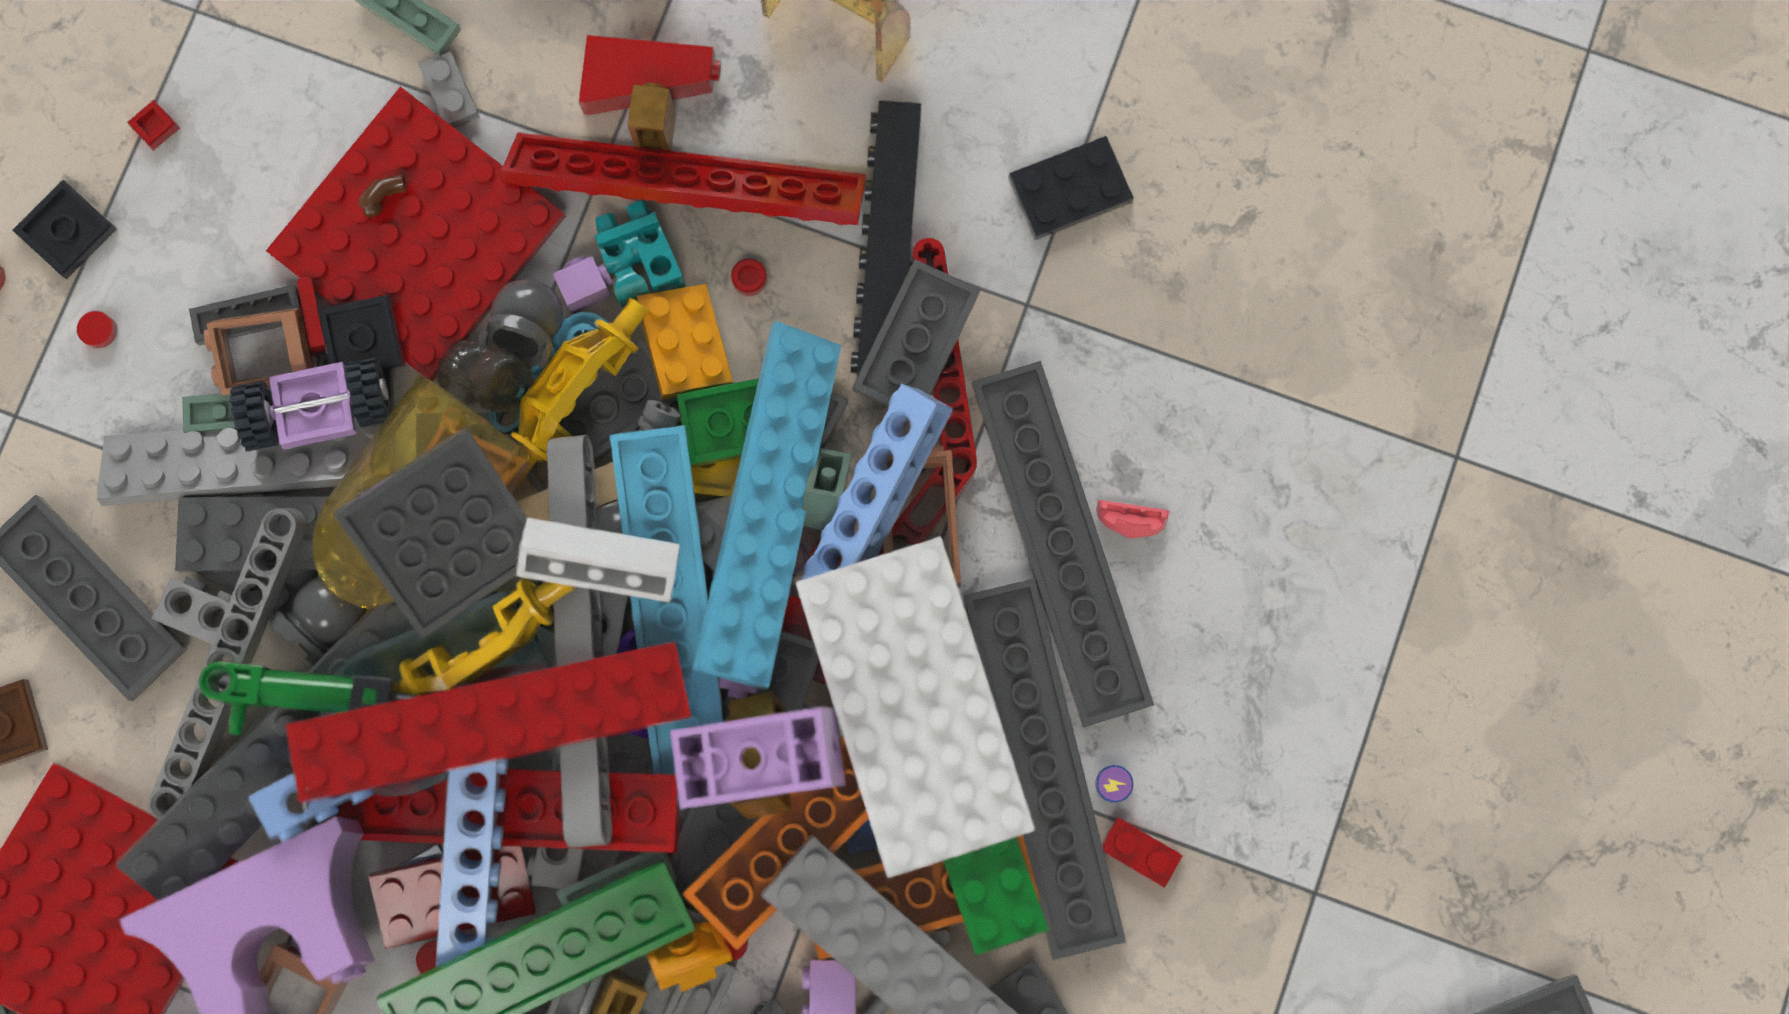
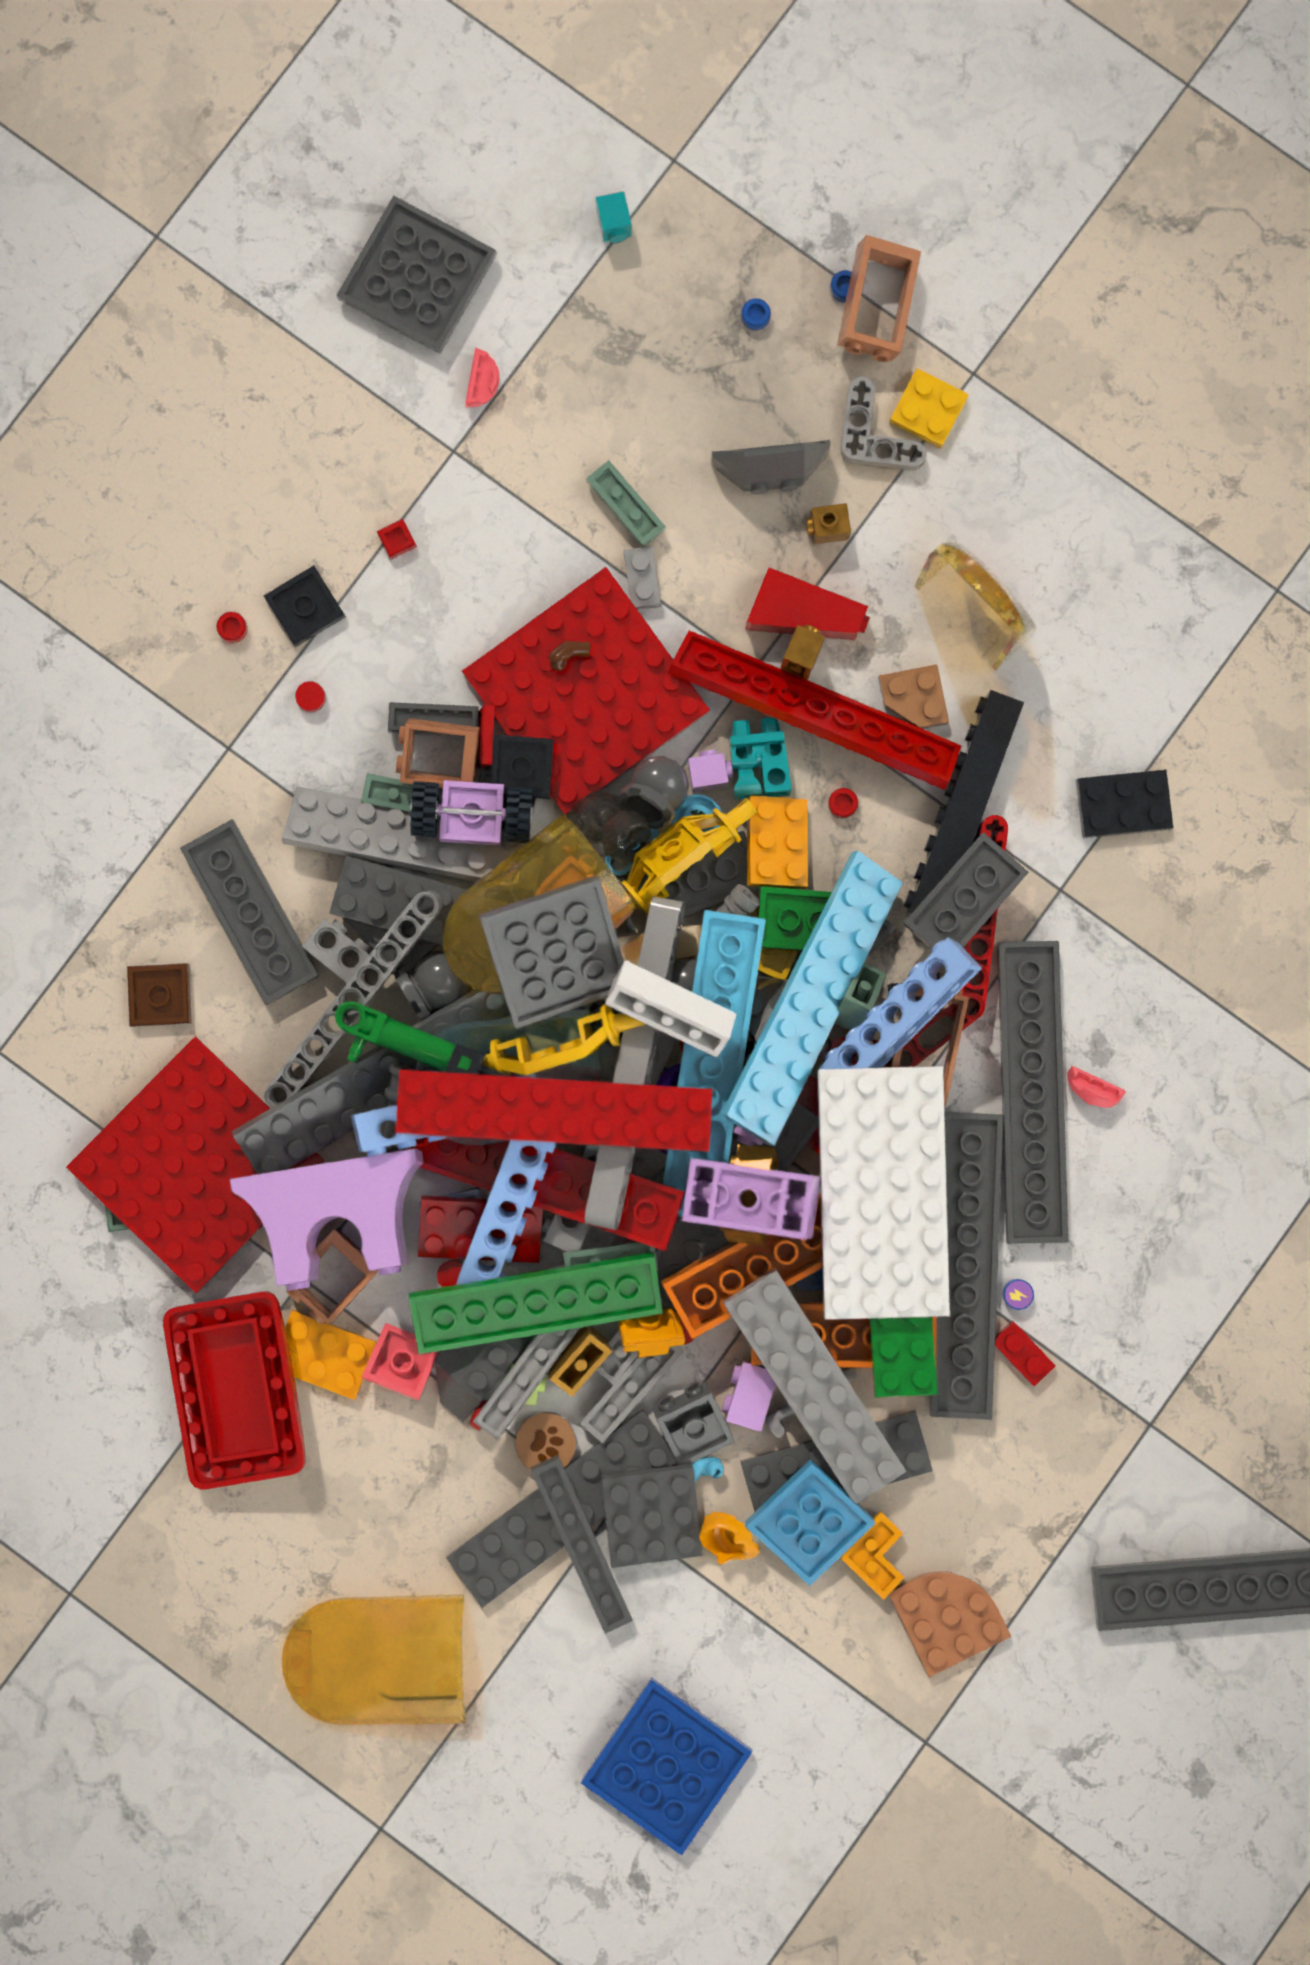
camera: 15 degrees right, 5 degrees up
none -> medium nougat plate [878,664,949,729]

